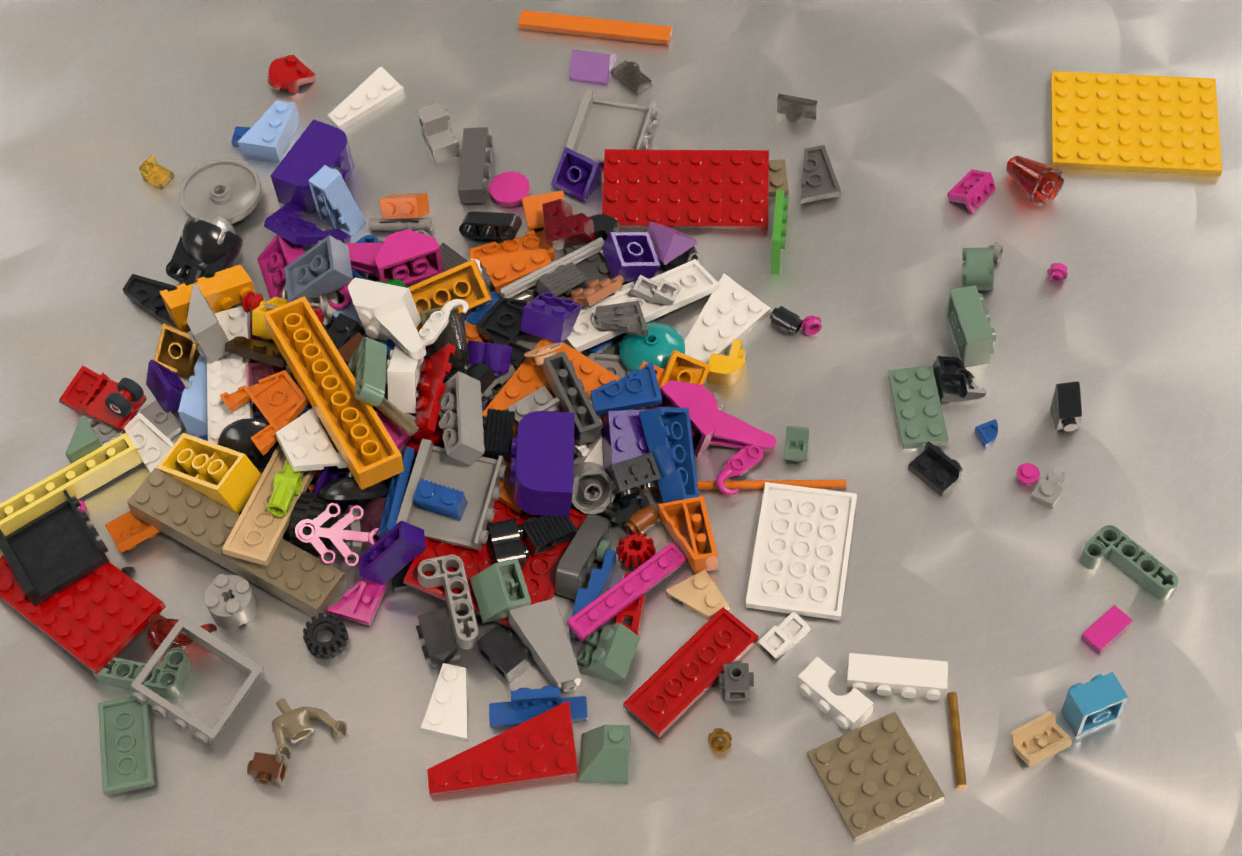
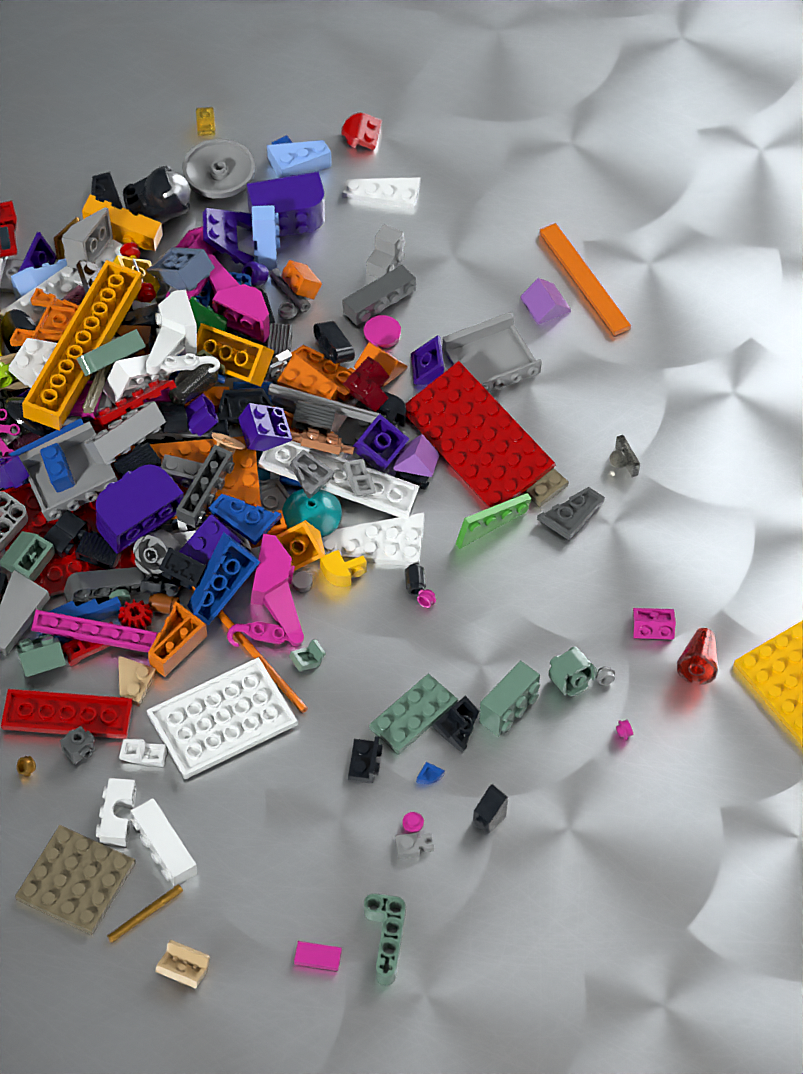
camera: 45 degrees right, 0 degrees up
clear smoke tile [611,60,652,96] -> none
dark azure brick [1061,672,1128,737] -> none
none -> dark purple head [241,261,269,287]

